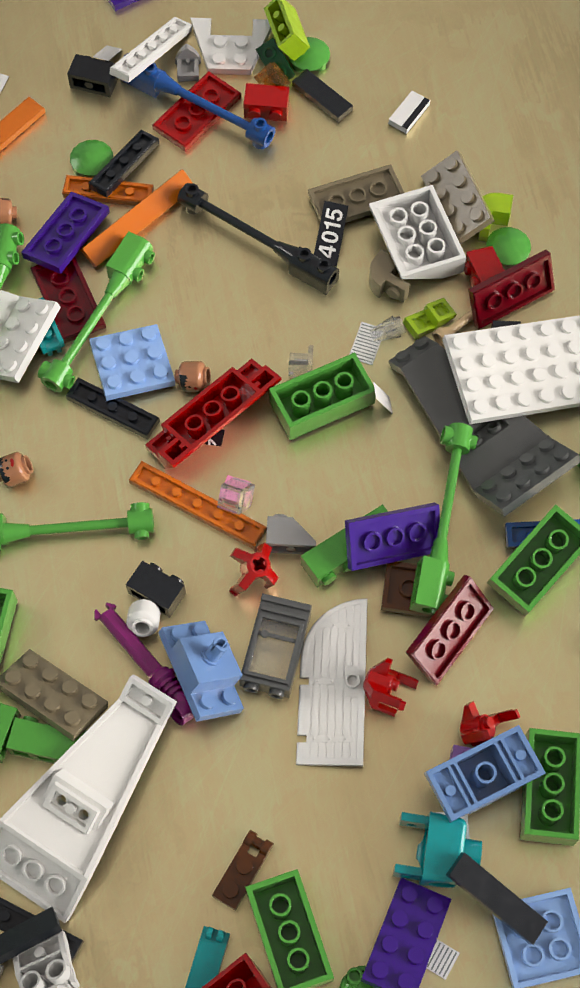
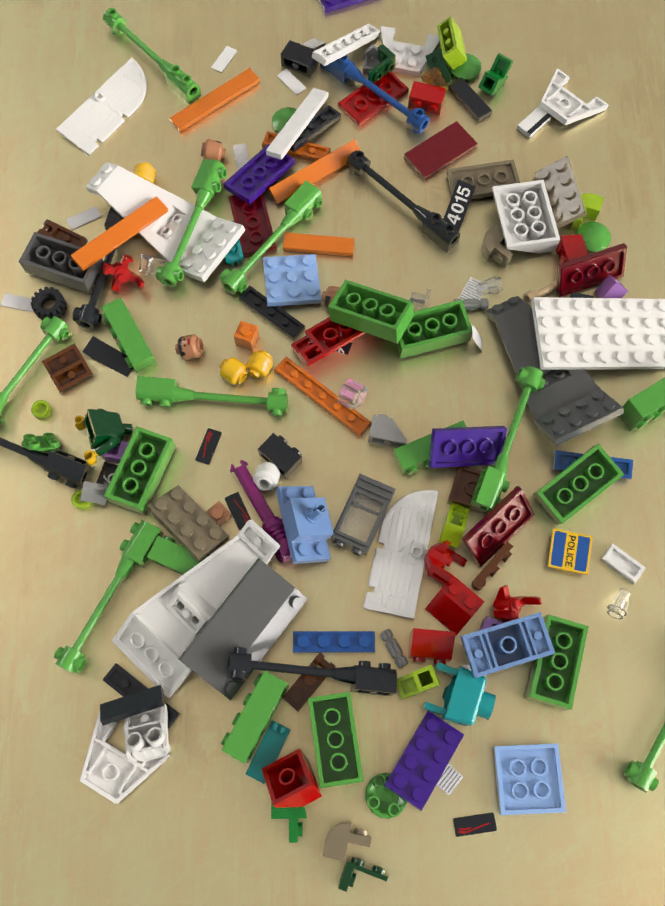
camera: 10 degrees right, 5 degrees up
red piece [229,542,279,596] -> none
lime slope [403,298,457,340] -> none
black tile [446,852,548,945] -> none
none -> dark grey slope [178,558,308,700]
none -> black sticker [195,428,222,465]
none -> nougat plate [206,501,232,527]
none -> yellow head [220,357,248,385]
none -> bright green brick [221,671,289,764]
none -> black sticker [225,492,251,530]
none -> black bar [227,647,397,696]
none -> white sticker [233,144,249,171]
none -> orange brick [234,321,259,351]
none -> yellow head [246,350,273,379]
none -> white tile [266,88,329,160]
none -> white sticker [277,69,306,95]
none -> orange tile [283,232,355,257]
none -> blue plate [293,631,375,653]
none -> bright green brick [328,280,414,344]
none -> dark green bracket [368,44,396,83]
none -> light grey axle [380,629,408,669]
none -> lime brick [397,664,441,700]
none -> dark red tile [404,121,478,181]
none -> red slope [408,628,456,665]
none -> red slope [425,575,485,636]
none -> lime arch [439,502,470,548]
none -> light grey axle [453,298,489,310]
none -> reddish brown plate [471,541,513,591]
none -> green brick [478,53,514,95]
none -> white wing [539,68,609,125]
none -> piece [548,528,593,575]
none -> medium lavender panel [595,274,628,298]

